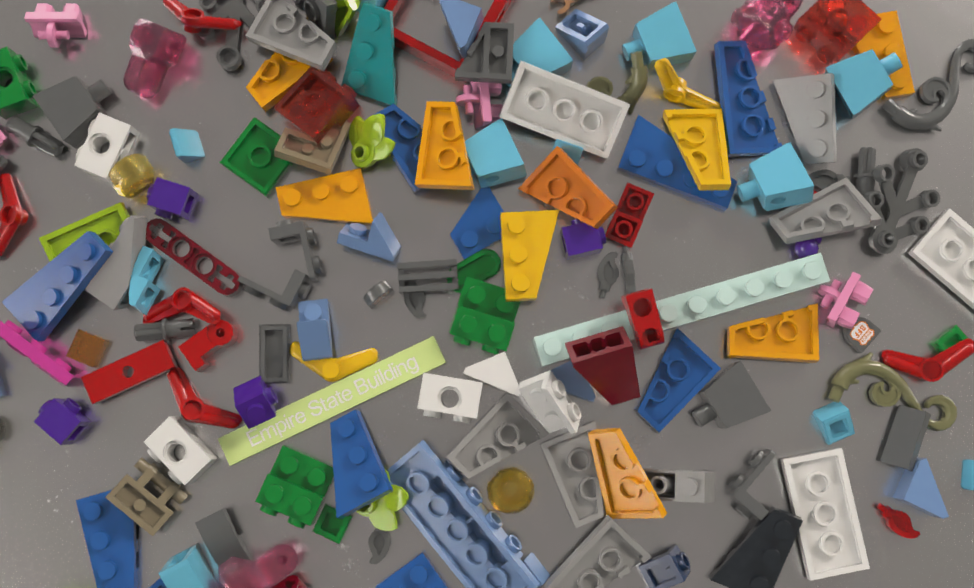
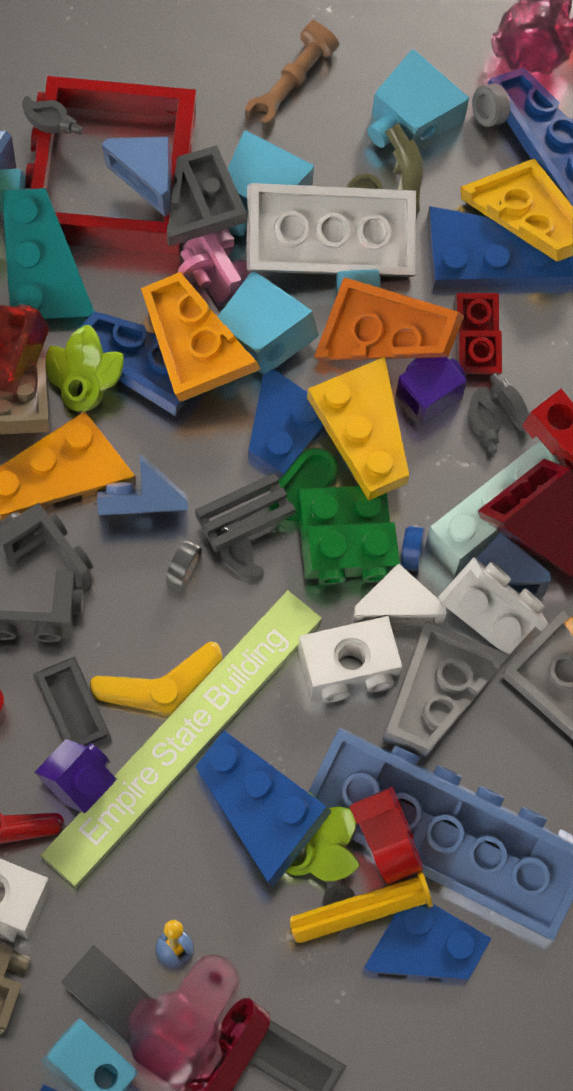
camera: 30 degrees left, 15 degrees down
green plate [255,445,334,529] -> none
medium blue slope [296,299,333,361] -> none
green tile [312,503,353,544] -> none
clear yellow hair [487,467,535,514] -> none
medium blue slope [555,9,609,60] -> none
yellow piece [654,58,721,109] -> none
none -> medium blue hinge [155,920,194,970]
none -> yellow axle [289,871,433,943]
none -> red leg [349,787,423,884]
none -> blue tile [401,525,425,571]
none -> light grey tile [472,83,510,127]

